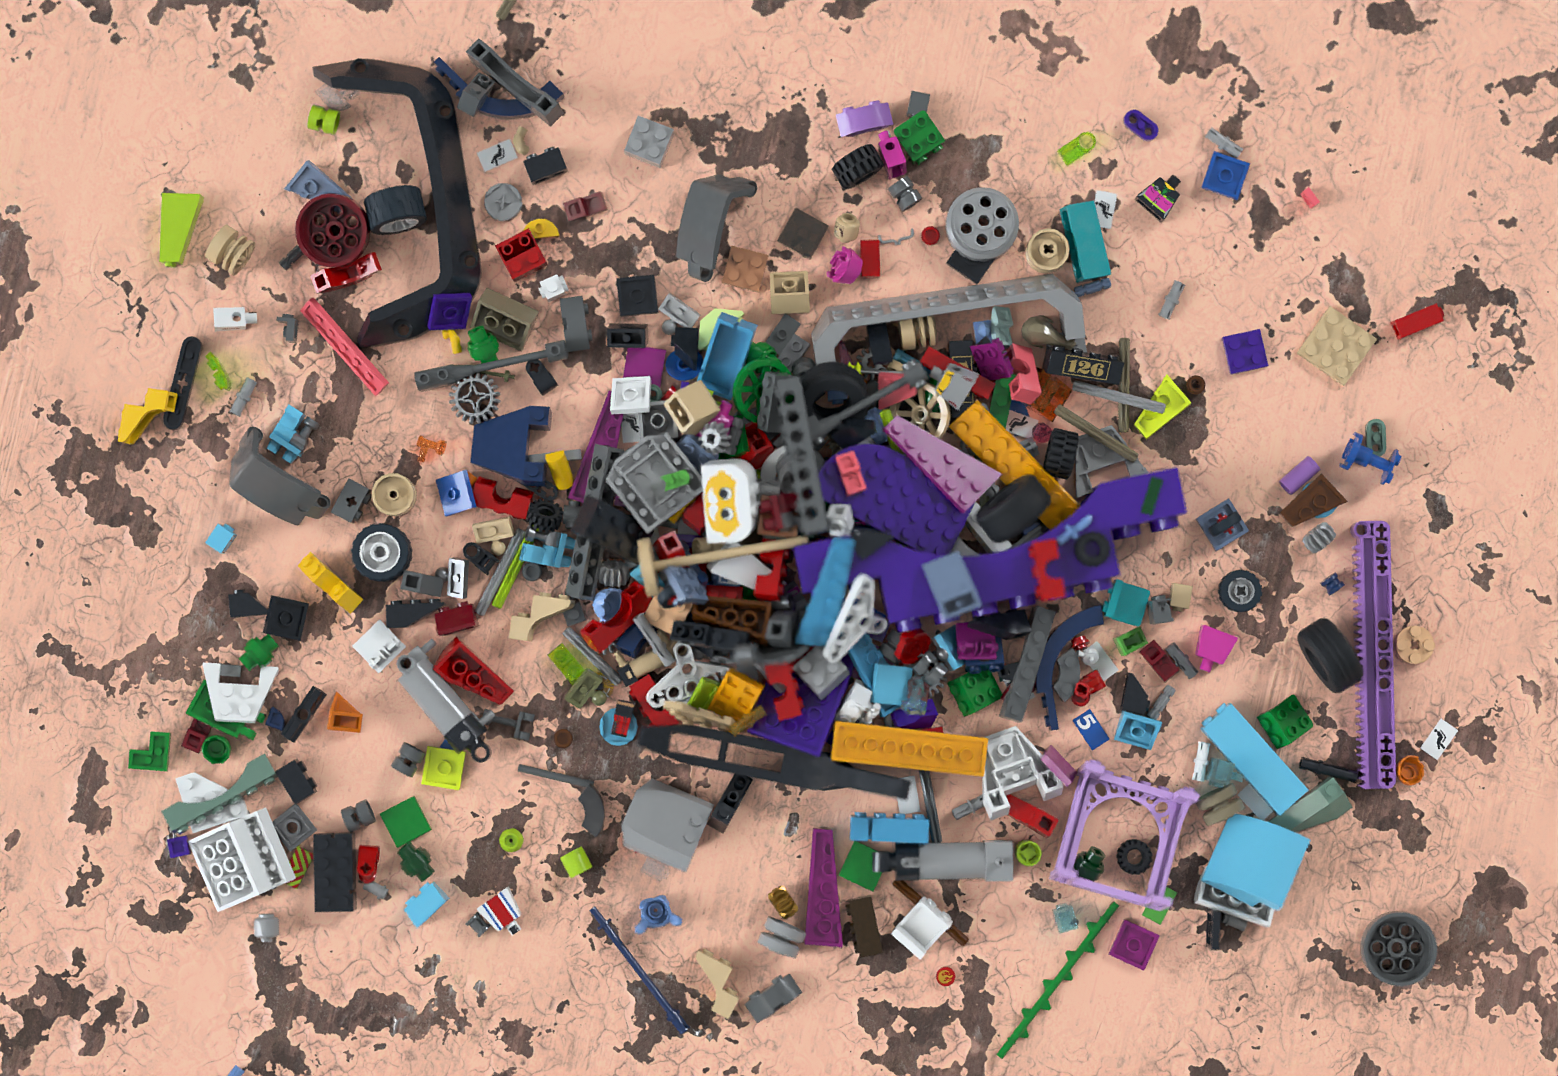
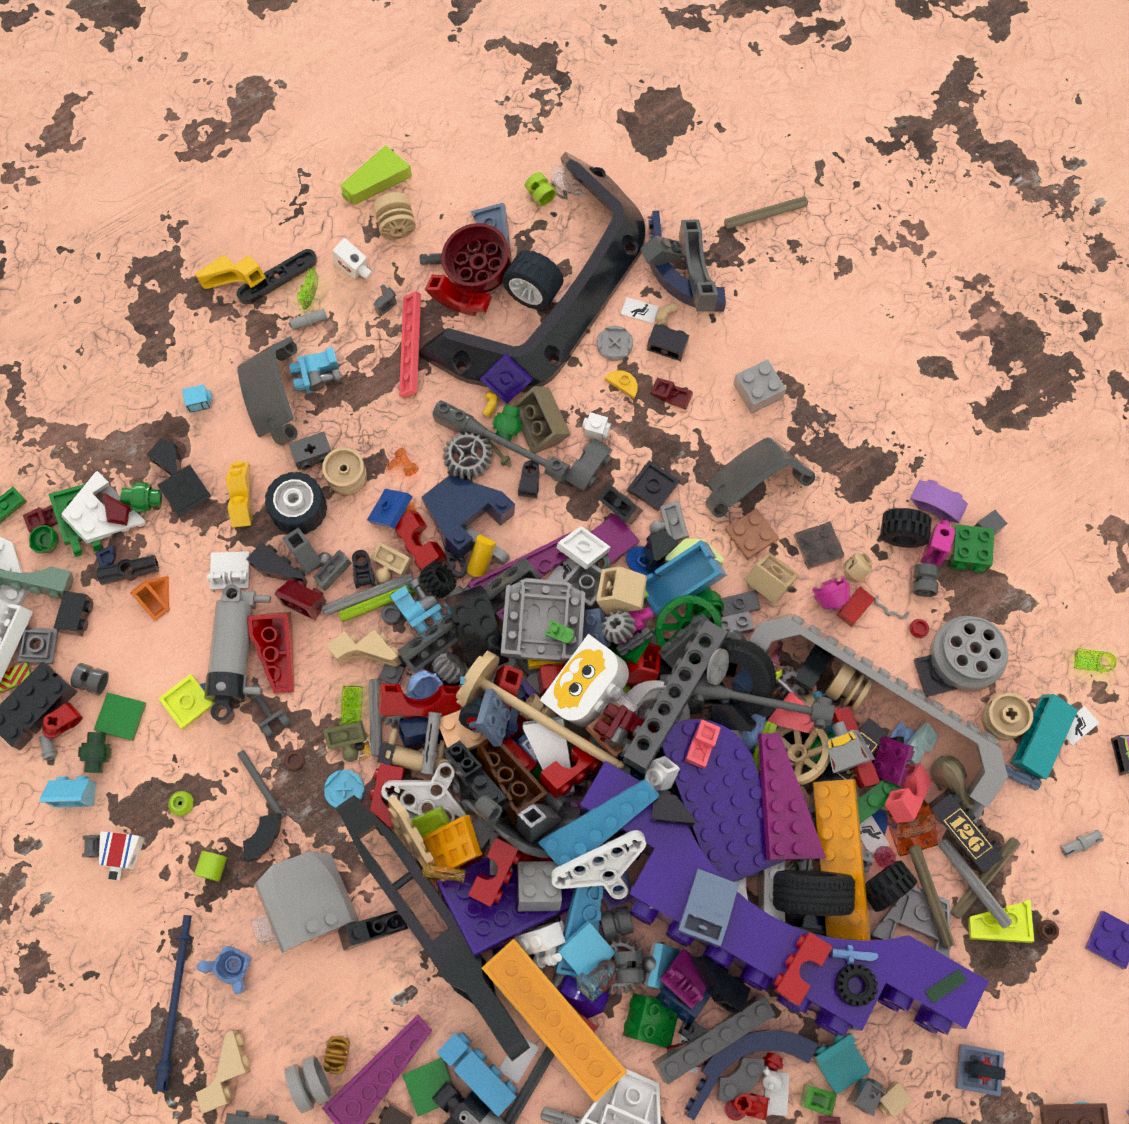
camera: 45 degrees right, 15 degrees down
dark grey wheel [391,742,425,778] -> none
red slope [495,228,548,282] -> none
leg [611,699,635,738] -> none
red plate [894,628,931,665] -> none
medium lavender pin [1279,456,1321,495] -> none
none -> dark red piece [103,493,130,526]
none -> light grey wheel [707,648,729,685]

